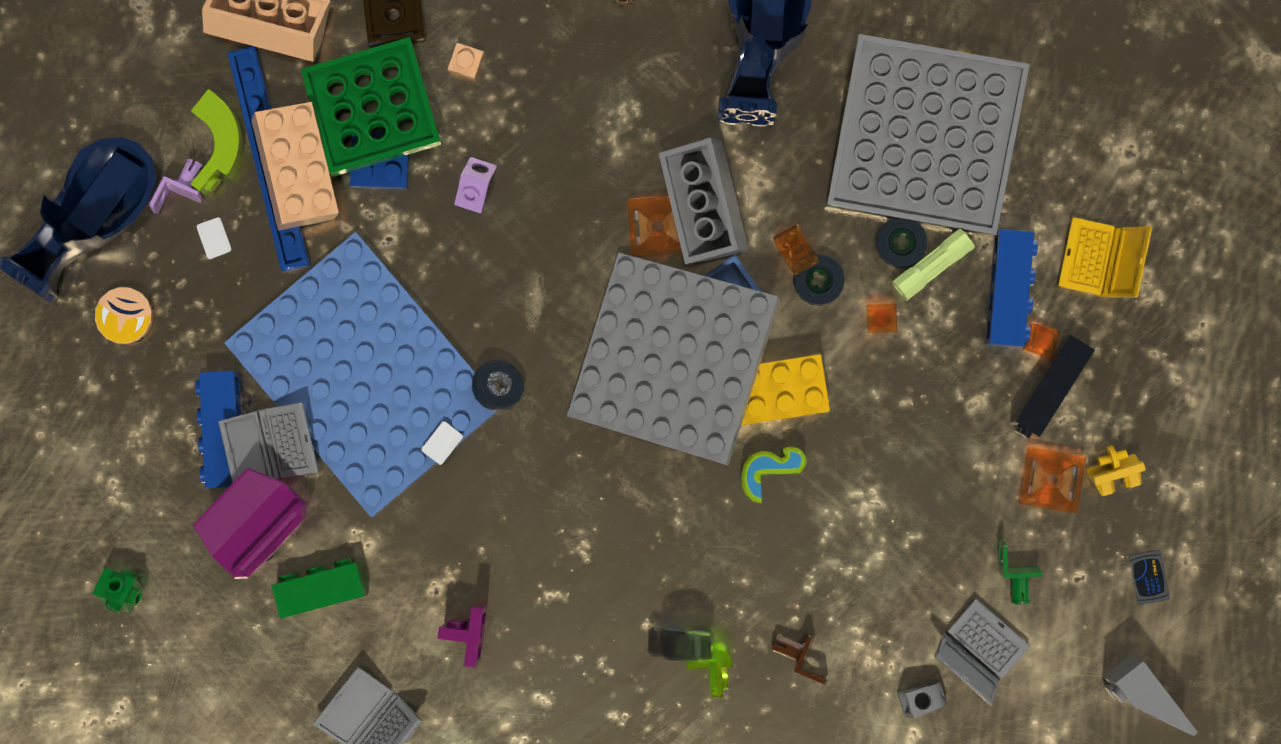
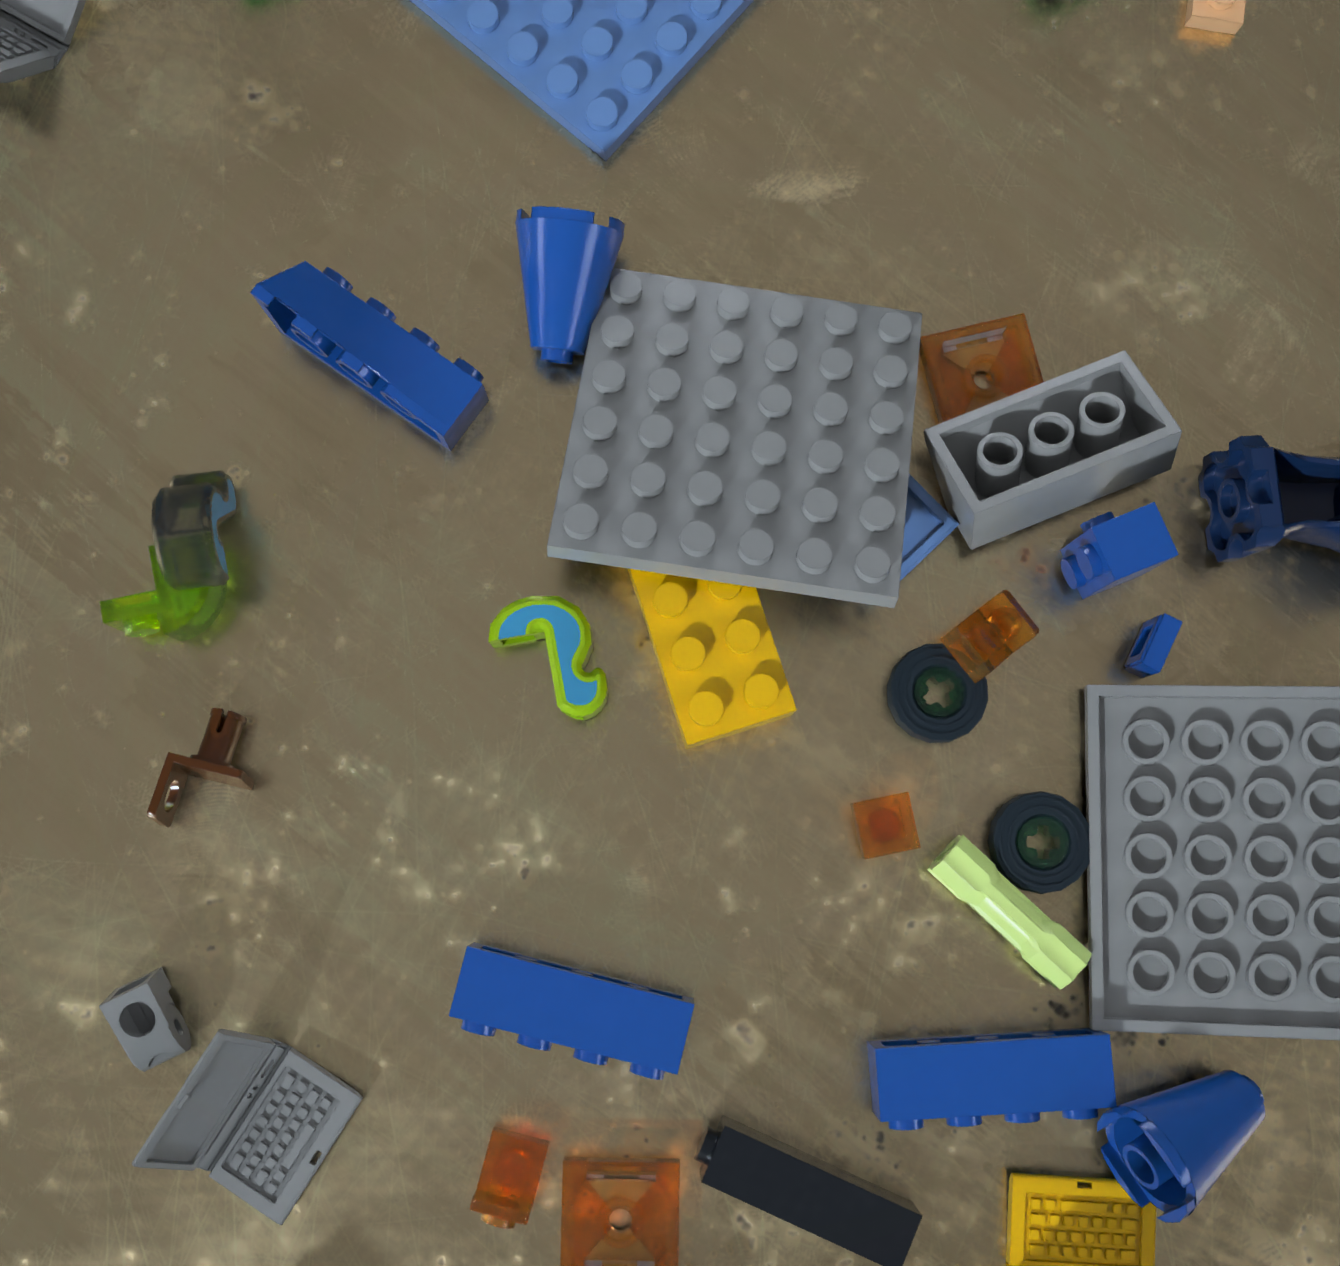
camera: 75 degrees right, 5 degrees down
white sticker [422,422,463,465] -> none
magenta bracket [438,604,488,668] -> none
lavender bracket [454,157,497,213] -> none
black bush [472,360,524,412] -> none
green bracket [998,540,1043,605] -> none
clear orange plate [1023,323,1060,359] -> none
none -> blue wedge [250,261,489,451]
none -> blue brick [449,942,695,1080]
none -> clear orange bracket [469,1126,550,1229]
none -> blue cone [515,206,625,364]
none -> blue brick [1060,502,1179,600]
none -> blue cone [1097,1070,1265,1223]
none -> blue tile [1124,613,1183,678]

